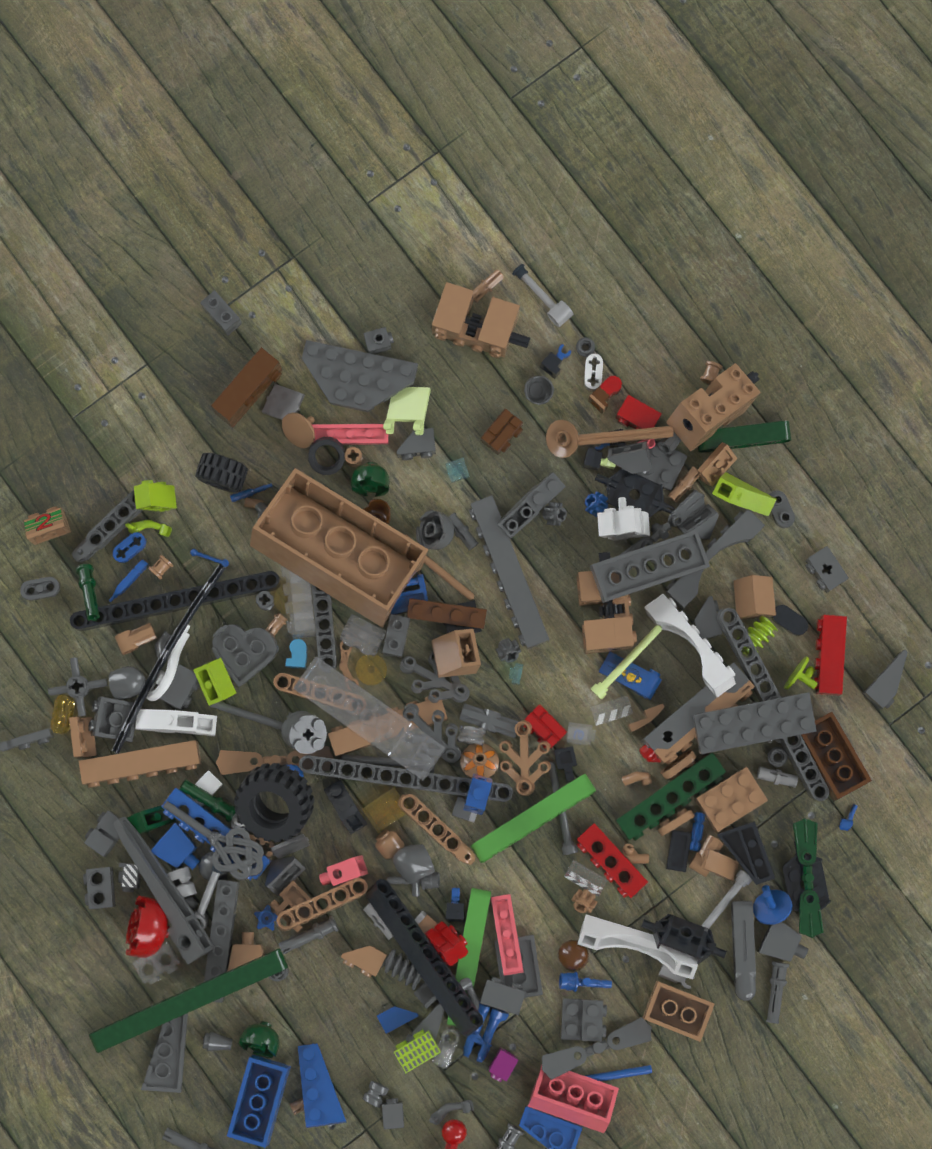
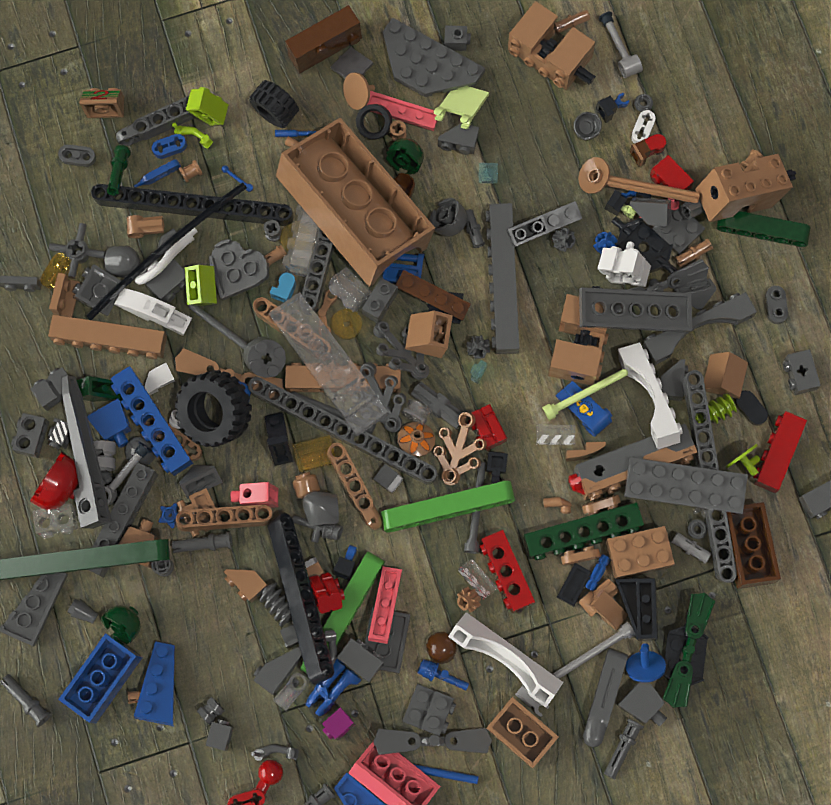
camera: 25 degrees right, 5 degrees down
dark grey piece [163,801,264,881] -> none
dark green pin [179,779,236,822] -> none
flat silver piece [271,834,310,859] -> none
light grey pin [363,903,393,940] -> none
blue tile [377,1006,419,1034] -> none
lime brick [394,1029,441,1073] -> none
medium nougat piece [406,534,475,600] -> none
blue torso [463,774,492,815] -> none
reddish brown brick [481,409,523,455] -> none
clear brick [566,722,596,746] -> none
medium nougat arm [622,843,649,864] -> none
black plate [641,914,727,964] -> none
medium nougat bracket [697,442,737,487] -> none
lime slope [712,472,777,516] -> none
blue hand [839,804,858,831] -> none

